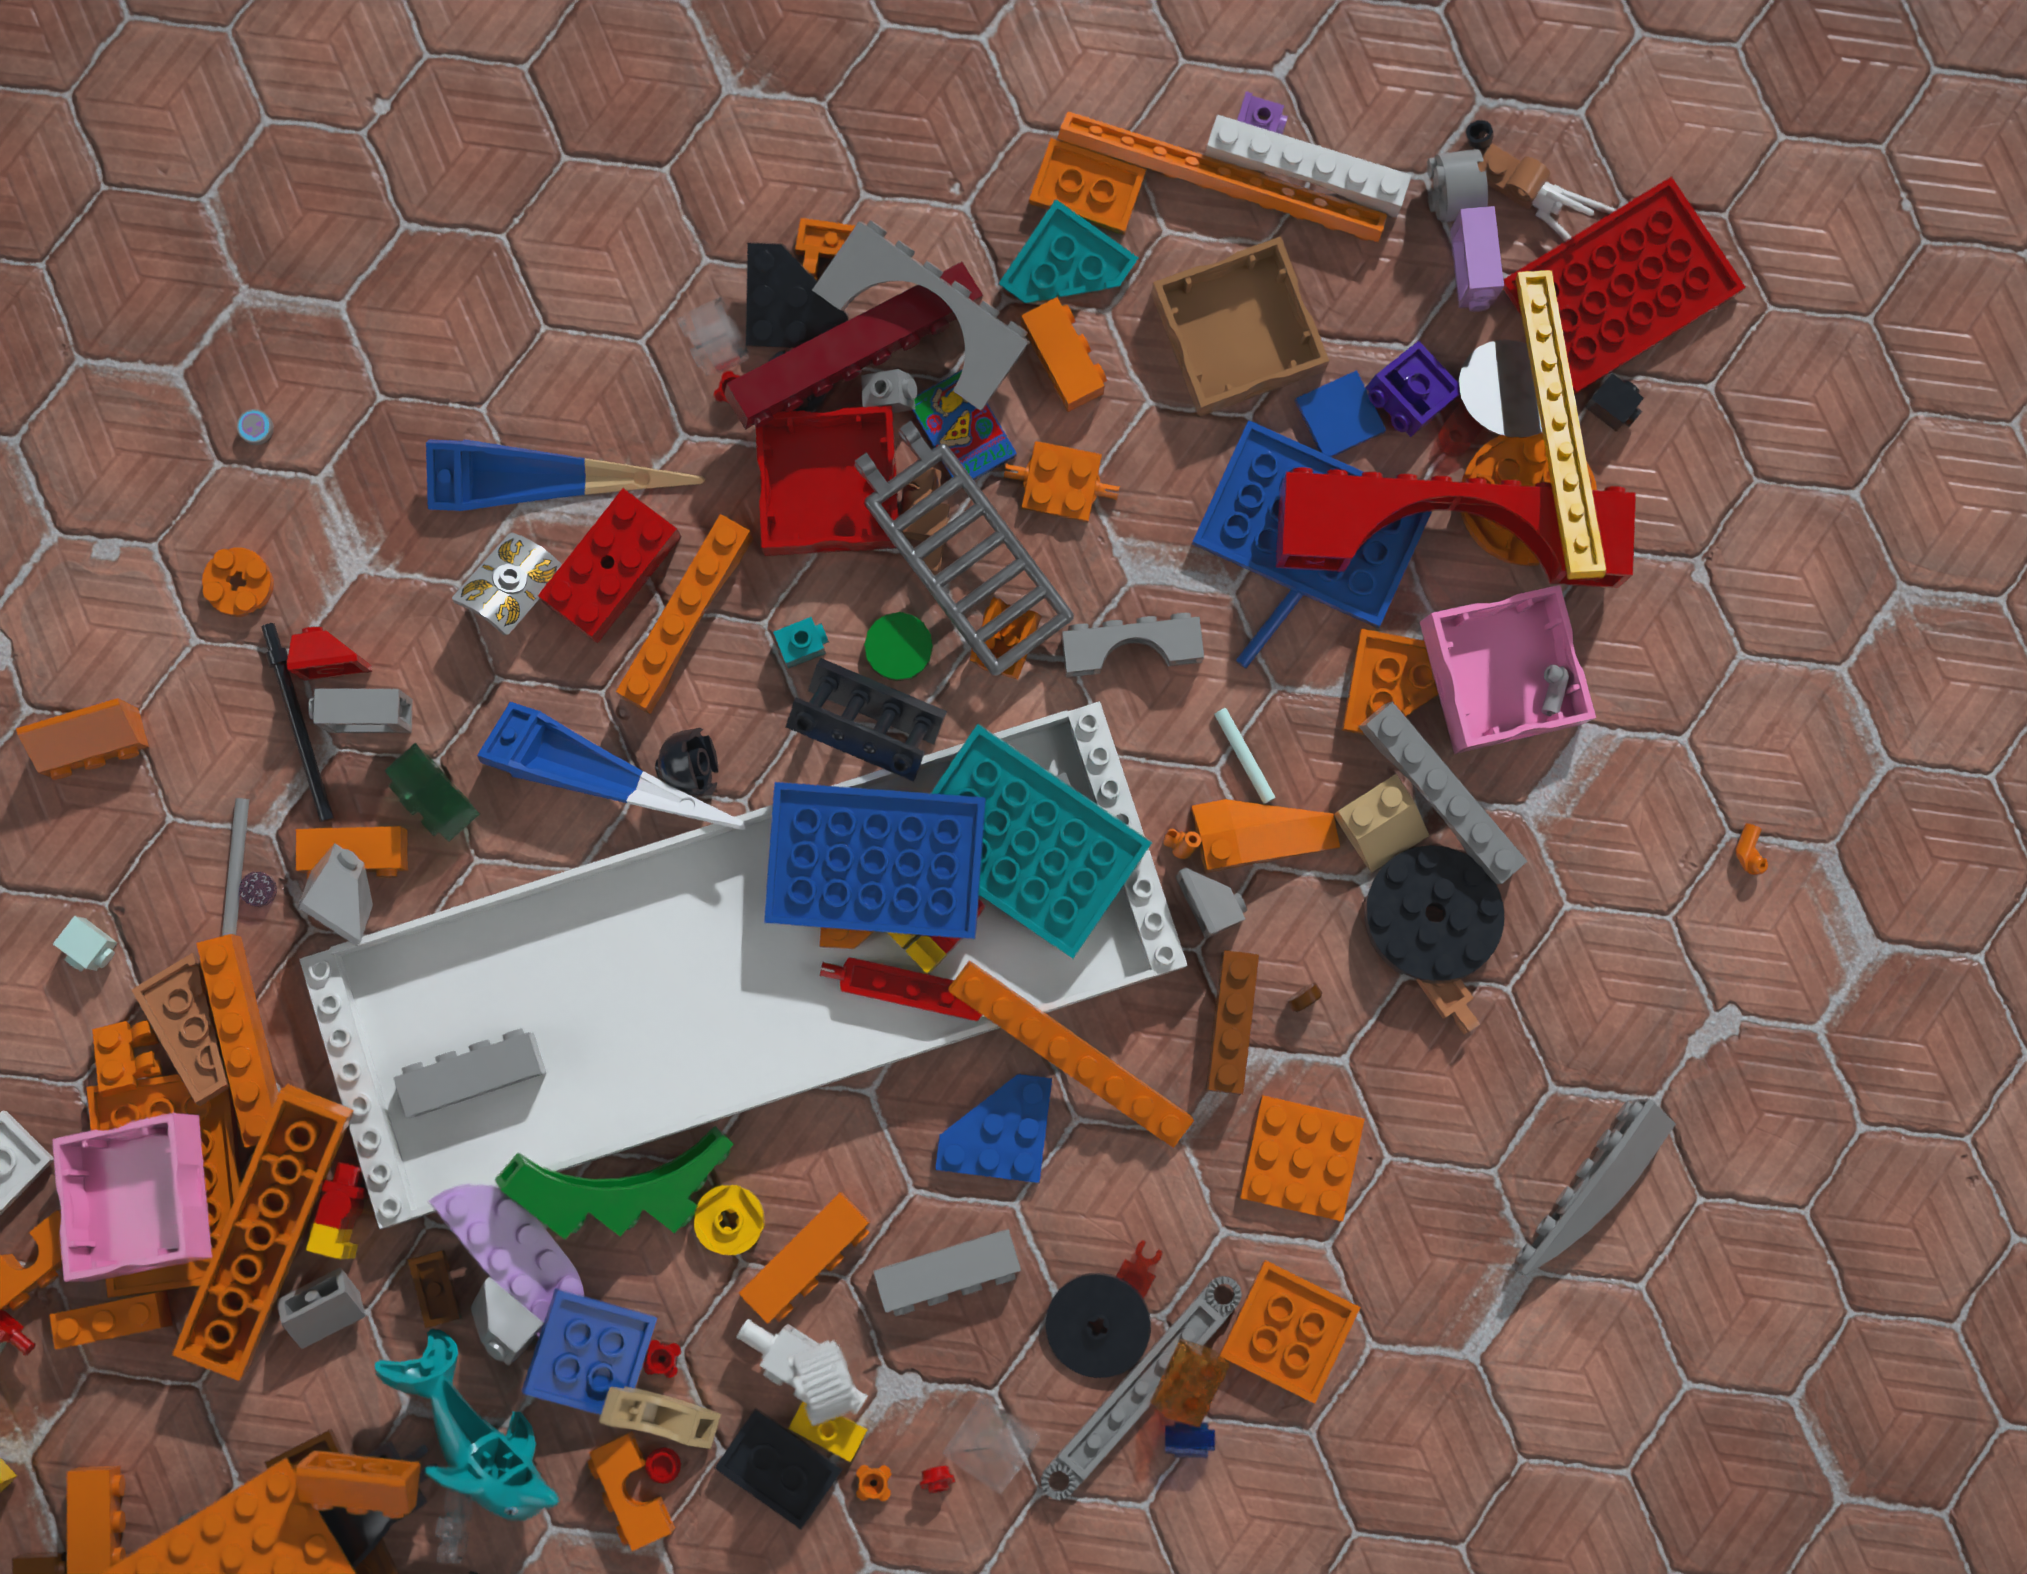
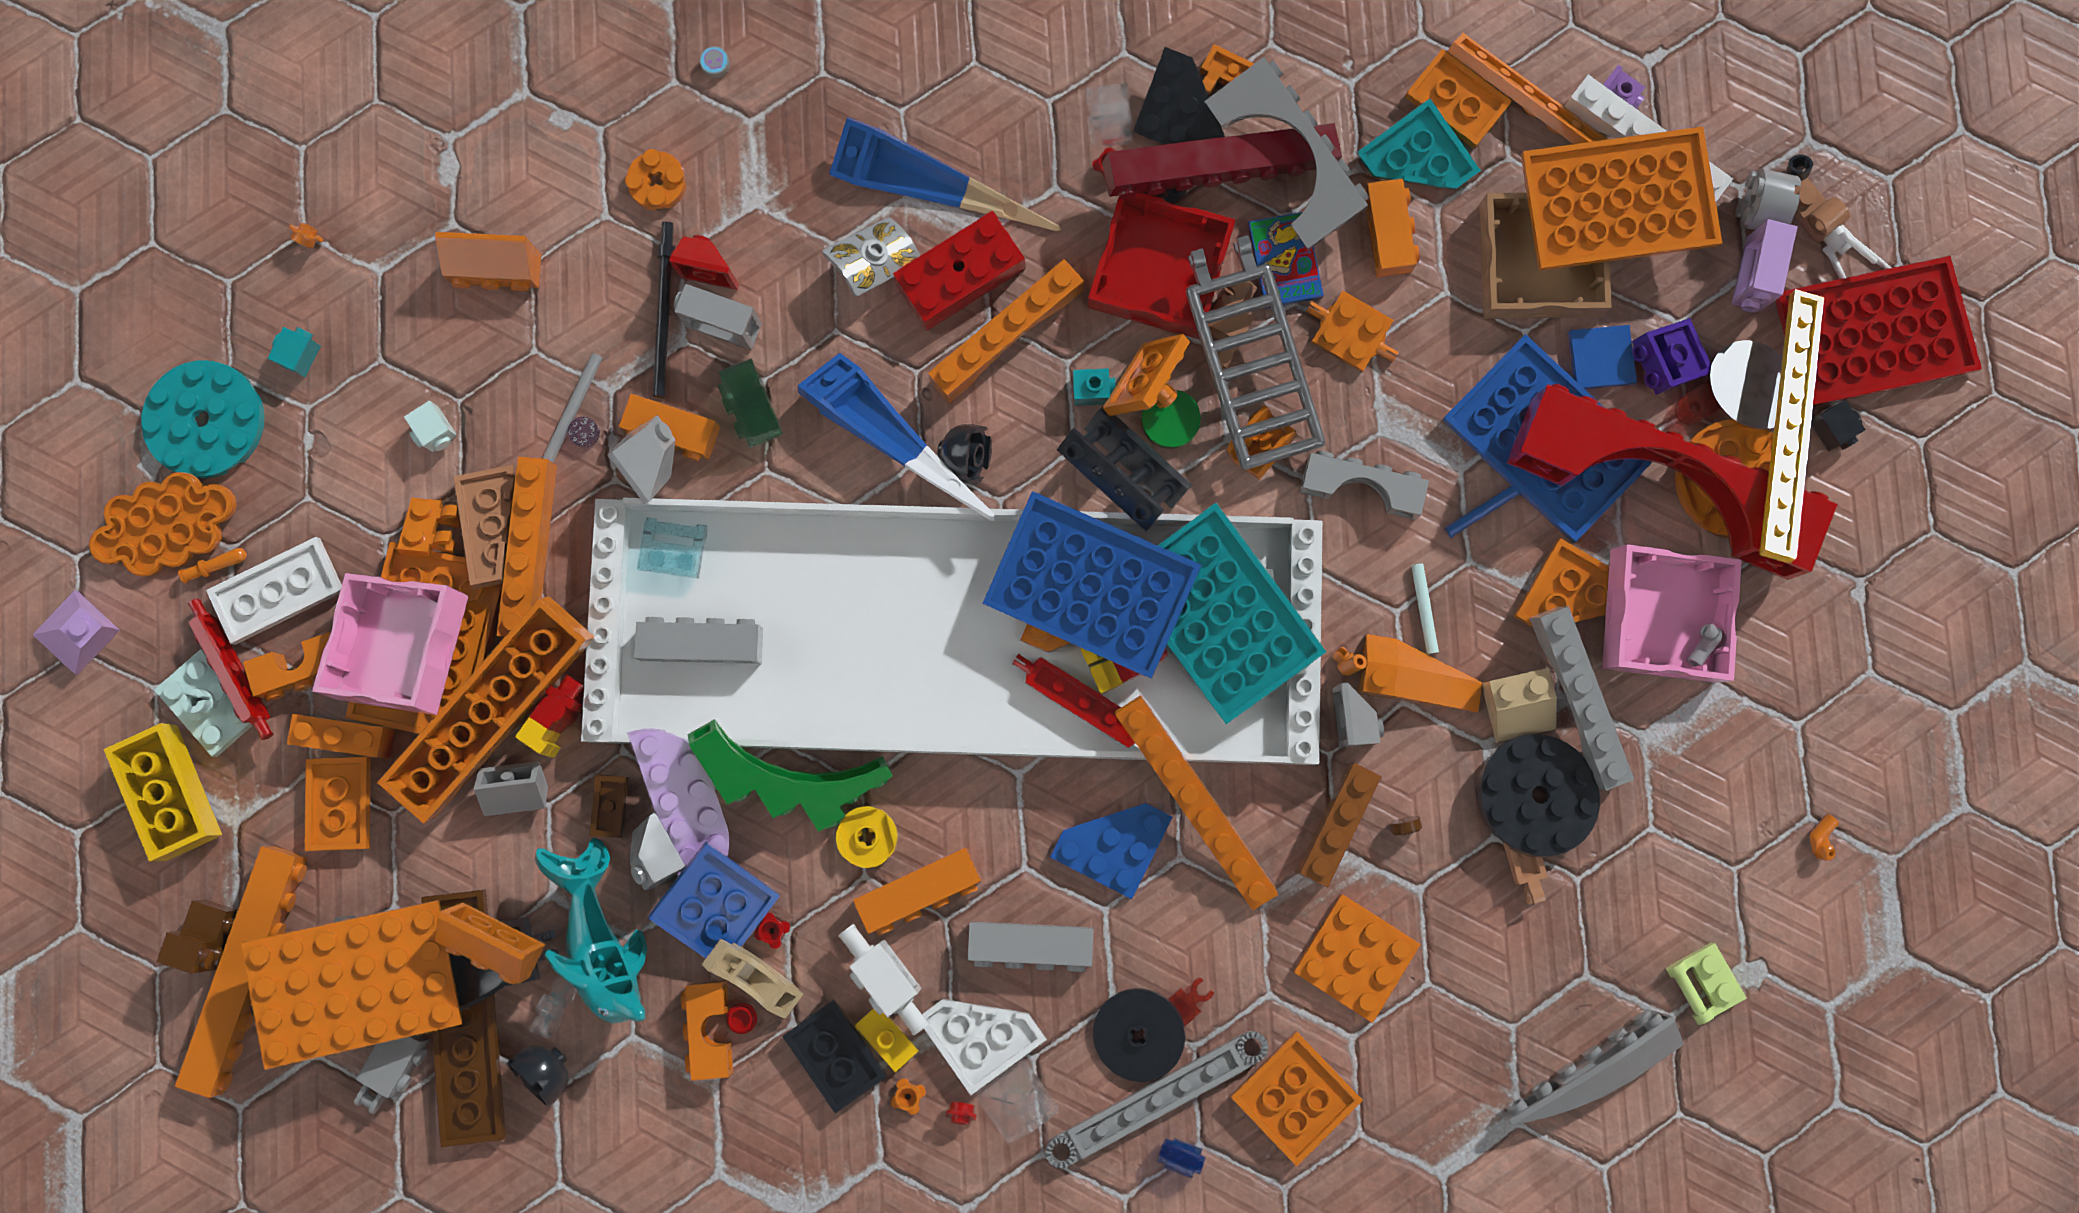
camera: 25 degrees right, 0 degrees up
white brick [788,1340,861,1426] -> none
light grey brick [861,369,917,413] -> none
clear orange brick [1150,1339,1230,1427] -> none
none -> orange plate [305,757,371,851]
none -> clear light blue plate [637,517,707,579]
none -> white plate [922,999,1047,1095]
none -> orange plate [1103,334,1190,416]
none -> orange plate [1521,126,1722,271]
none -> yellowish green plate [1666,942,1747,1025]

